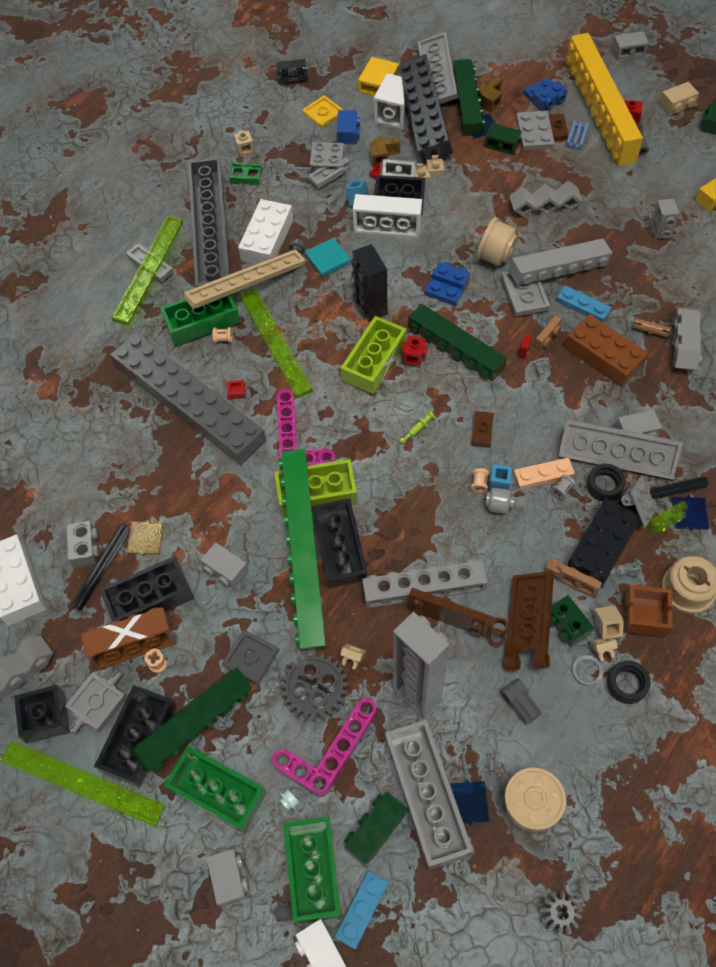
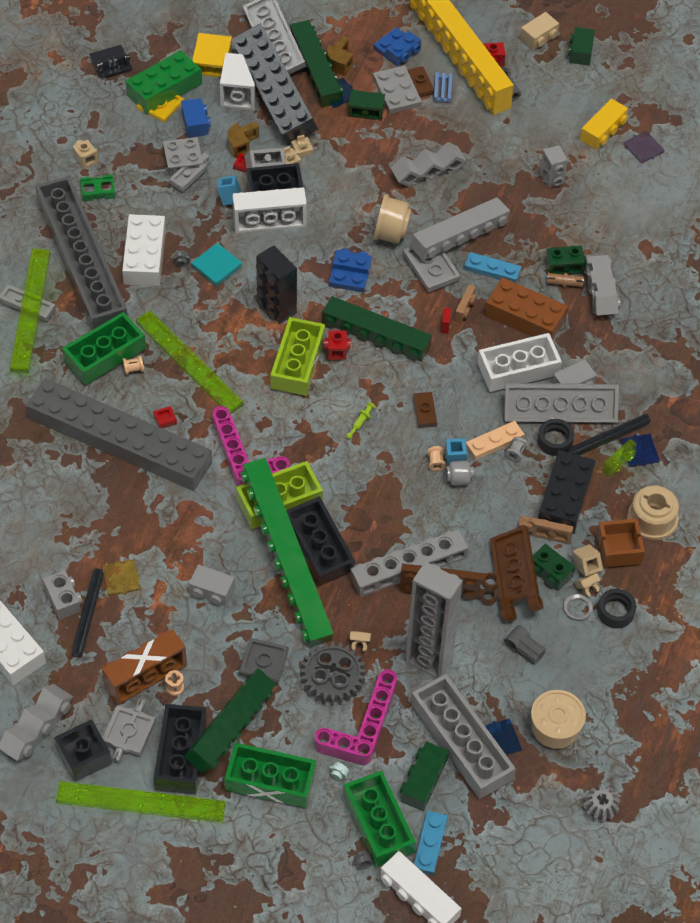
camera: 20 degrees left, 5 degrees down
black brick [99,555,194,622] -> none
tan plate [183,249,306,309] -> none
light grey brick [206,849,249,907] -> none
light grey hinge [621,475,657,527] -> none
none -> green brick [125,50,202,115]
none -> white brick [477,333,562,392]
none -> dark green brick [545,245,586,275]

